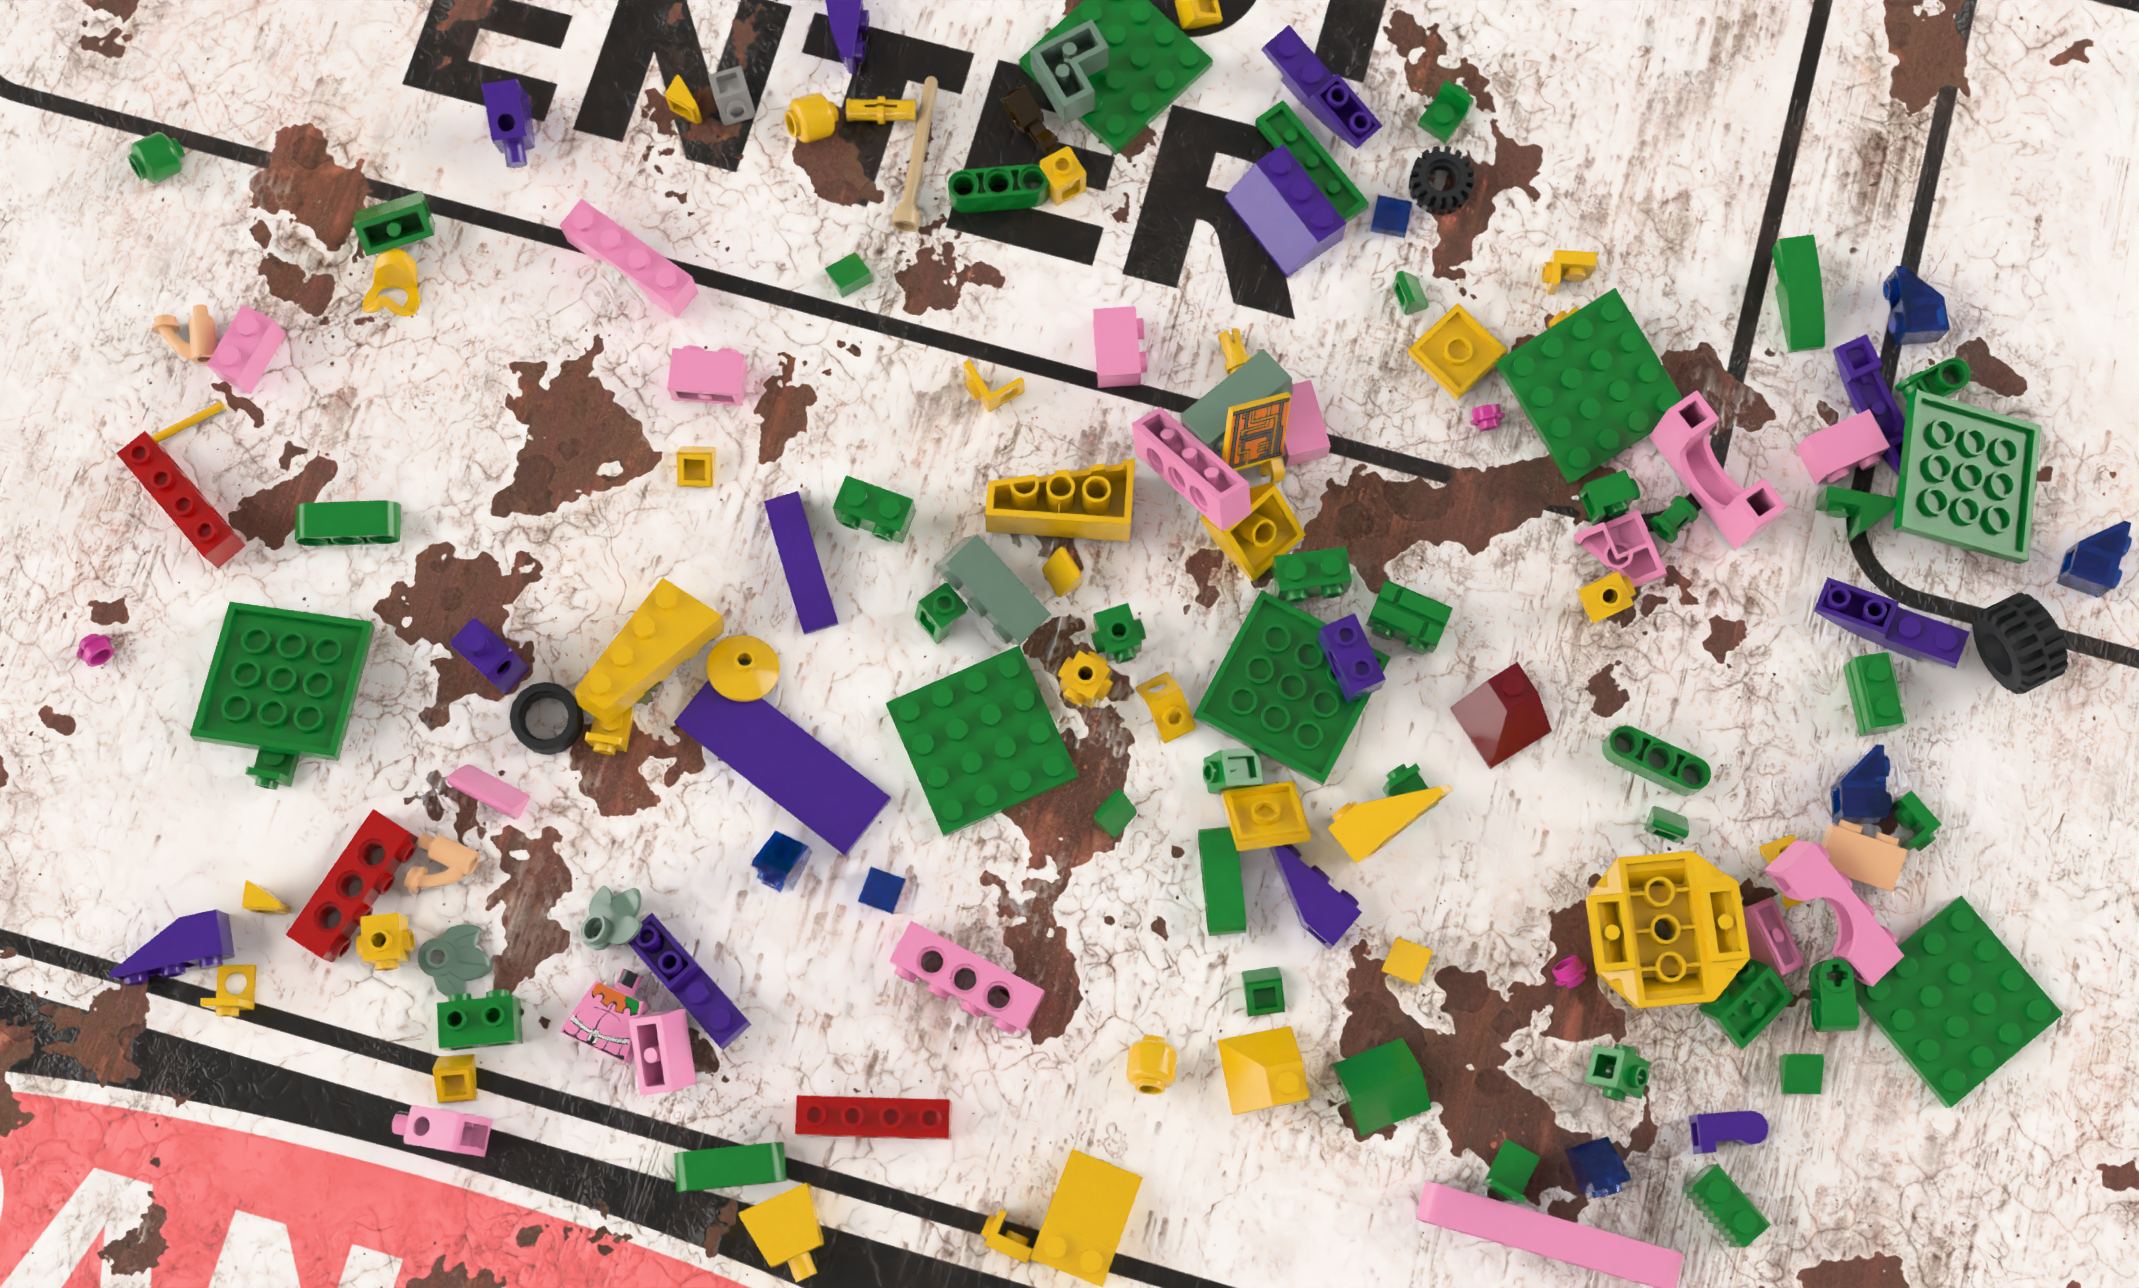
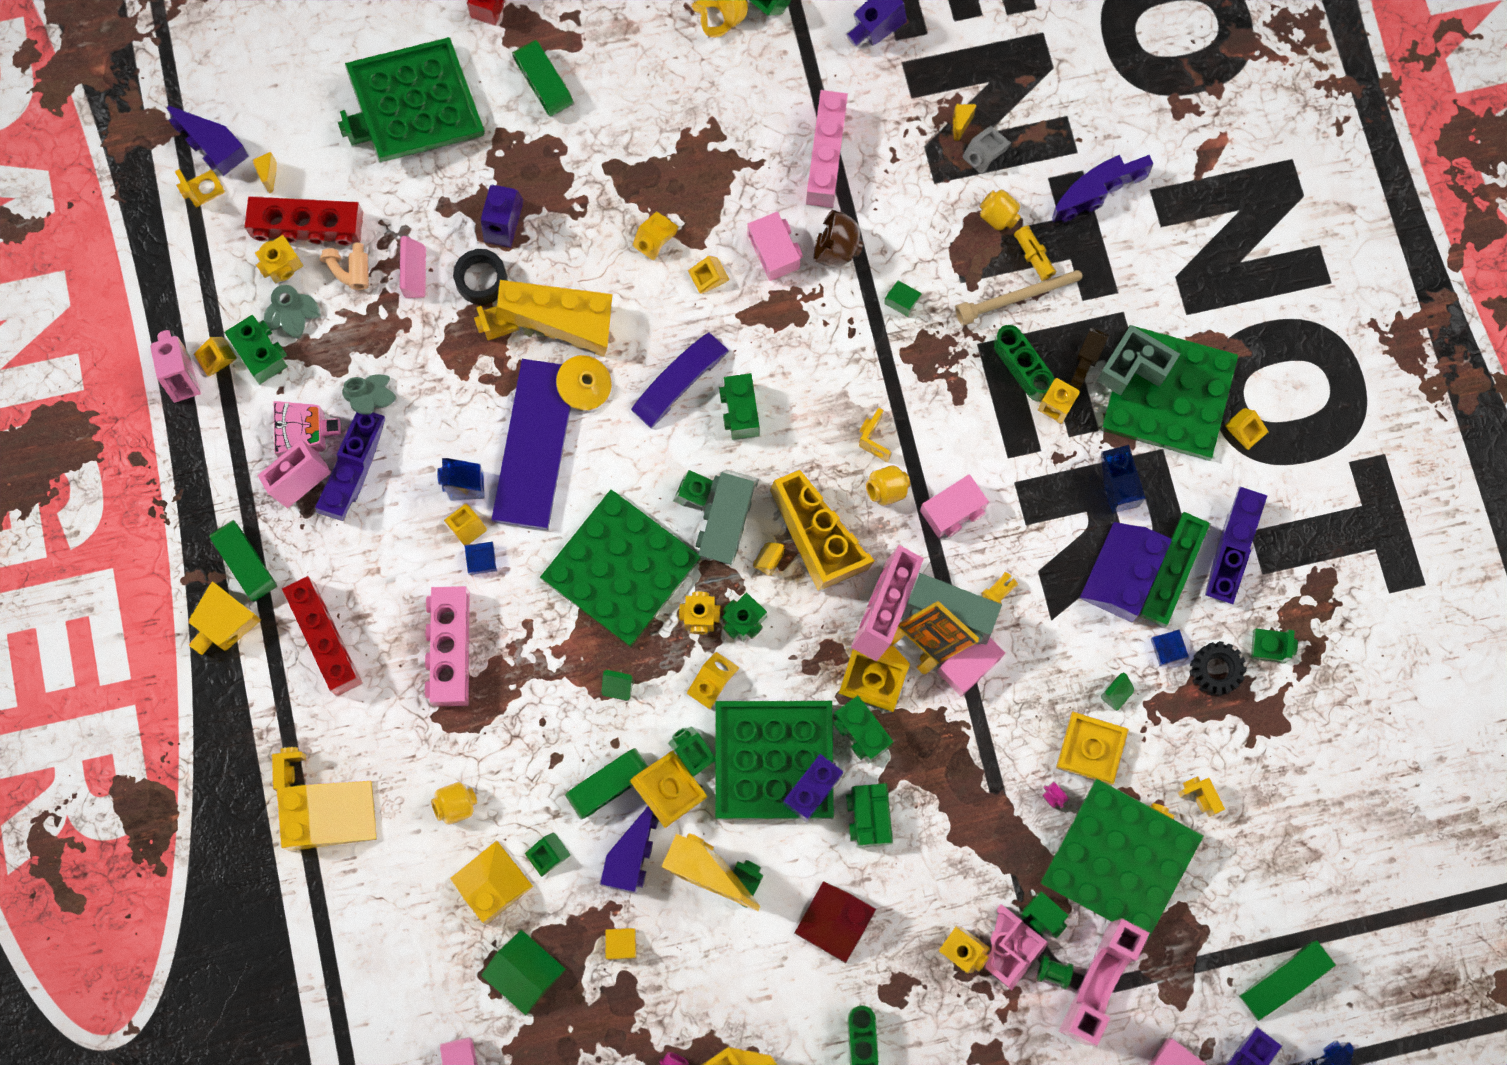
camera: 60 degrees right, 0 degrees up
none -> yellow slope [444,503,487,546]
none -> yellow bracket [632,211,679,260]
none -> reddish brown cylinder [813,209,863,267]
none -> yellow head [866,465,910,506]
none -> clear blue slope [1101,445,1146,514]

